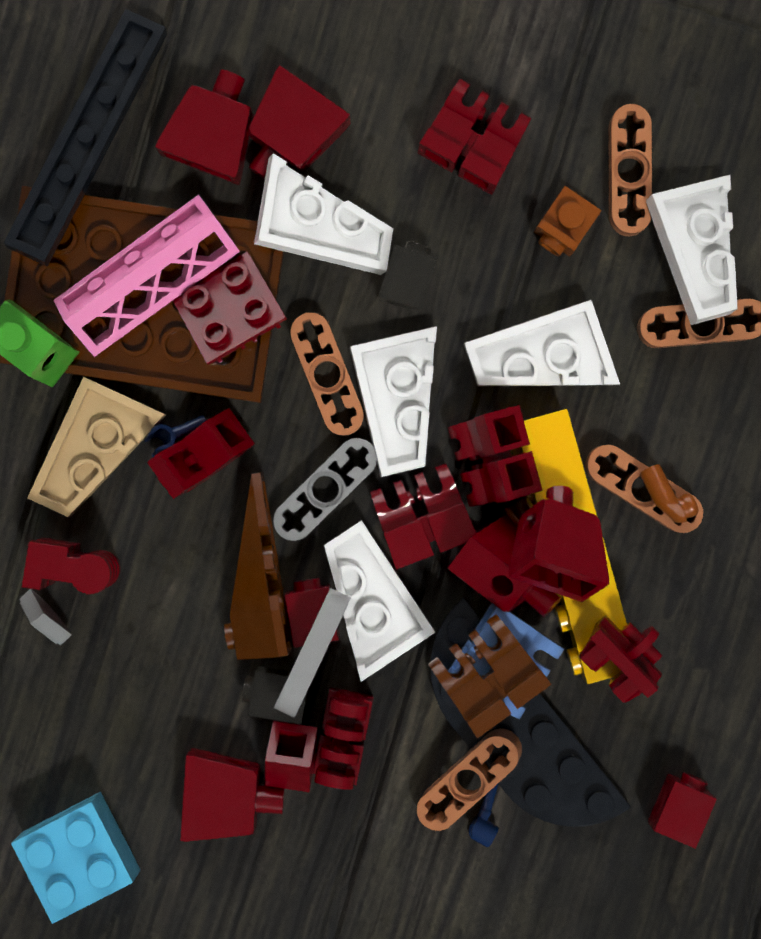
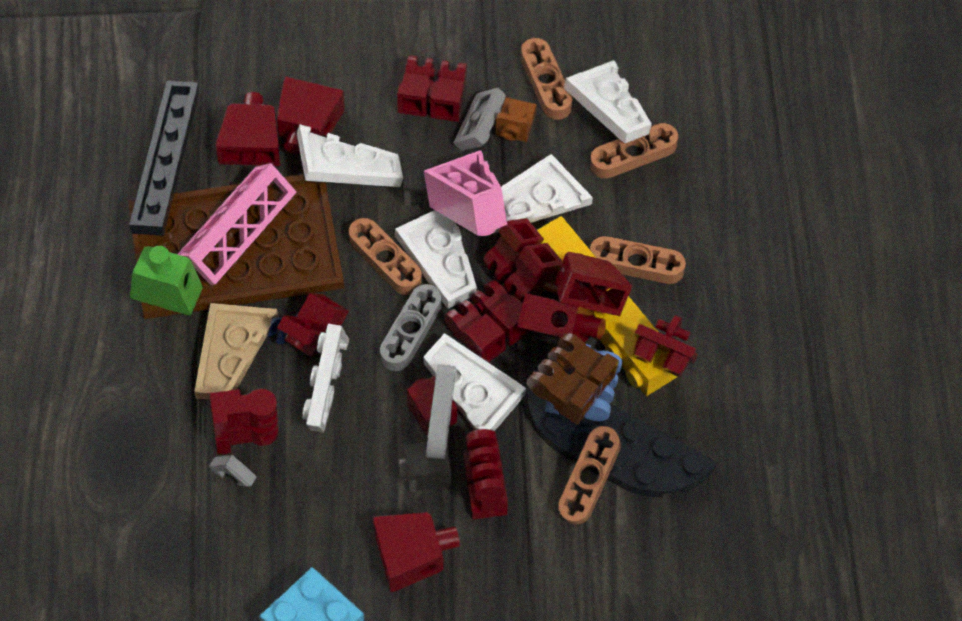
camera: 20 degrees left, 30 degrees down
dark red hinge [173,251,287,365] -> none
reddish brown wedge [224,472,293,660] -> none
dark red brick [265,721,318,793] -> none
dark blue hand [468,784,499,847] -> none
dark orange arm [640,464,699,523] -> none
dark red brick [647,772,717,849] -> none
none -> white wing [303,324,349,432]
none -> bright pink wedge [424,150,507,236]
none -> light grey plate [454,88,506,151]

